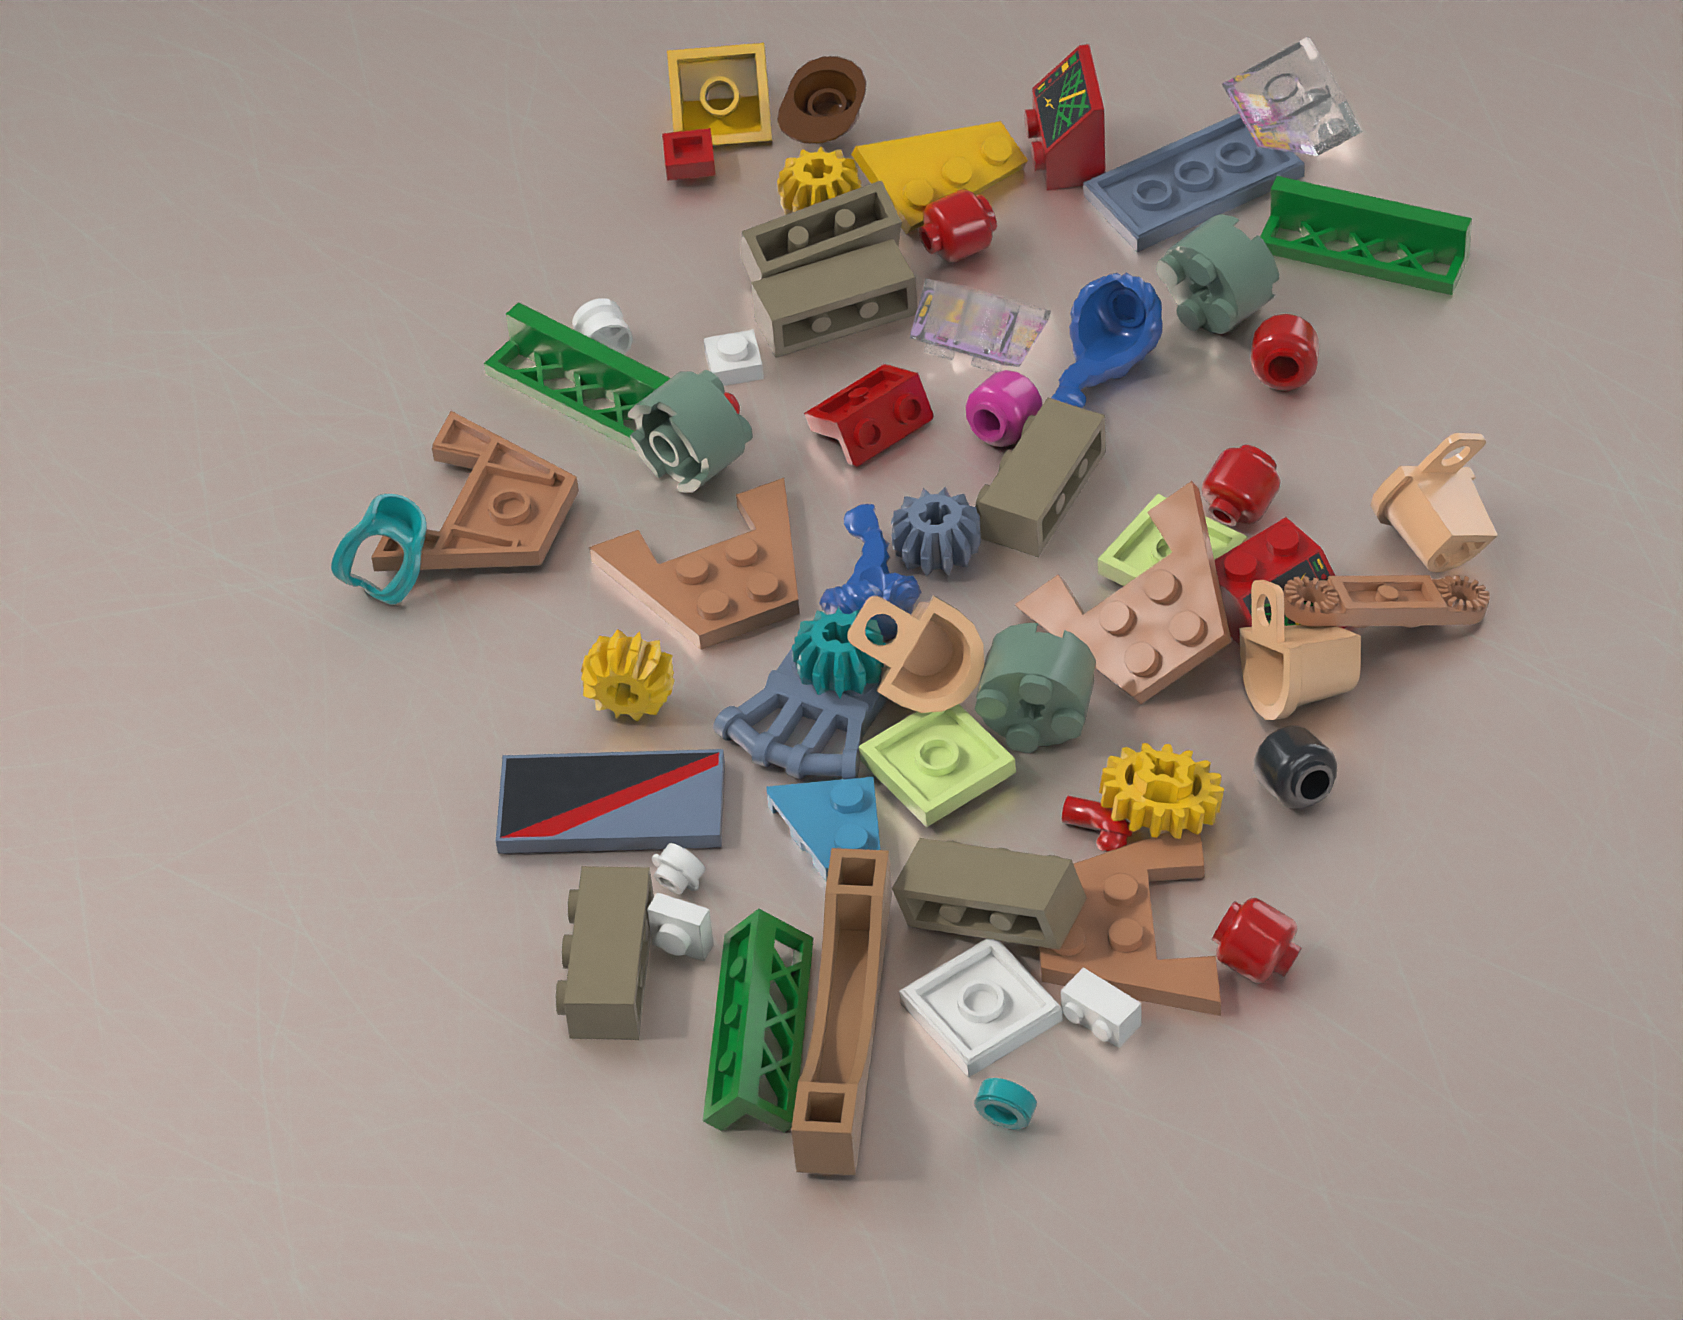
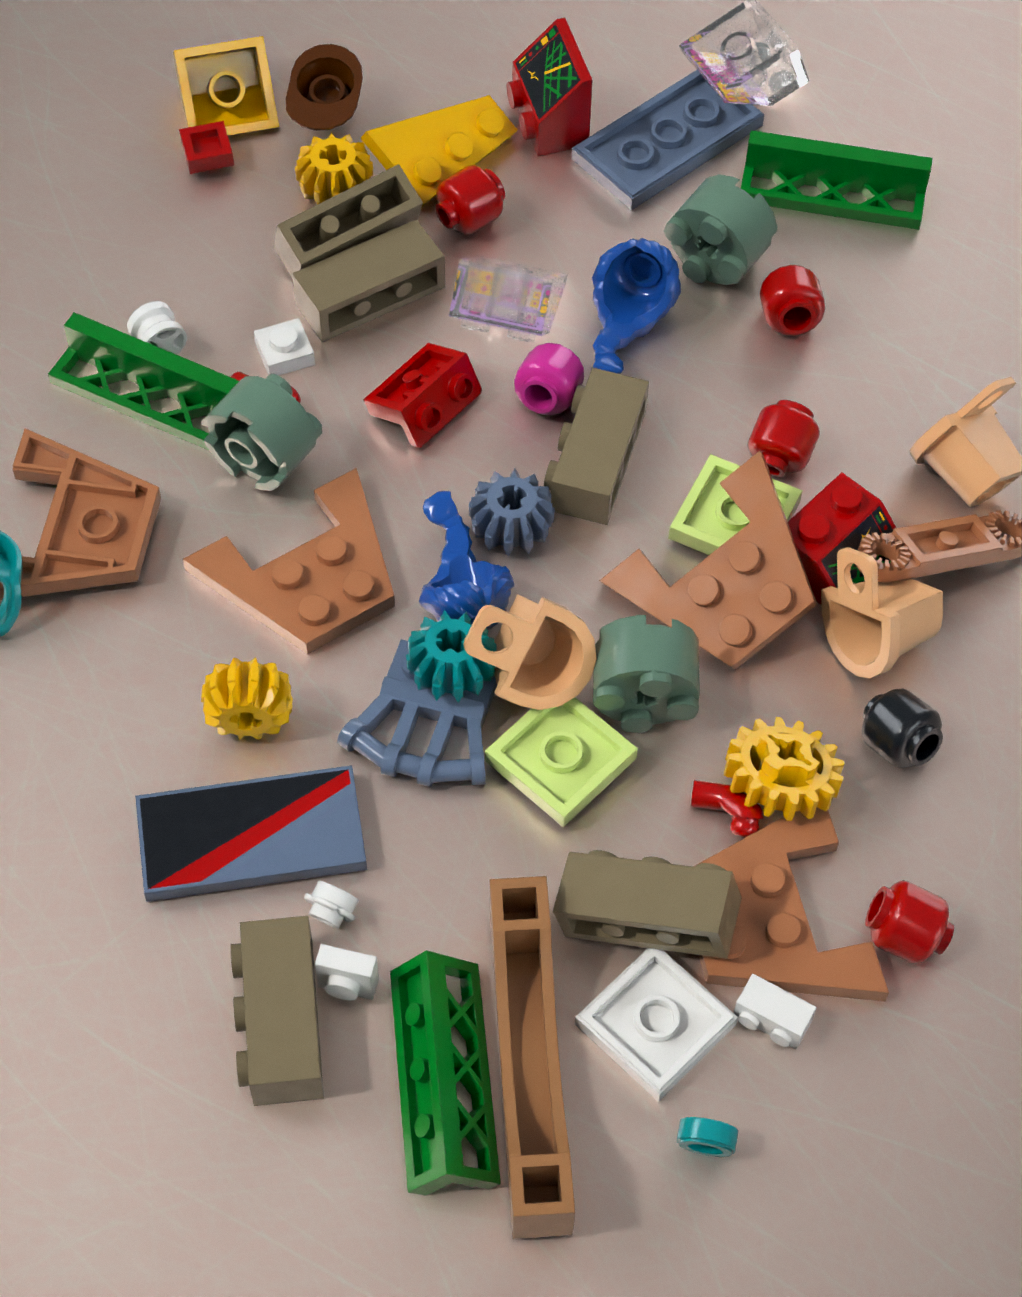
camera: 15 degrees left, 10 degrees up
dark azure wing [766,777,881,882] -> none

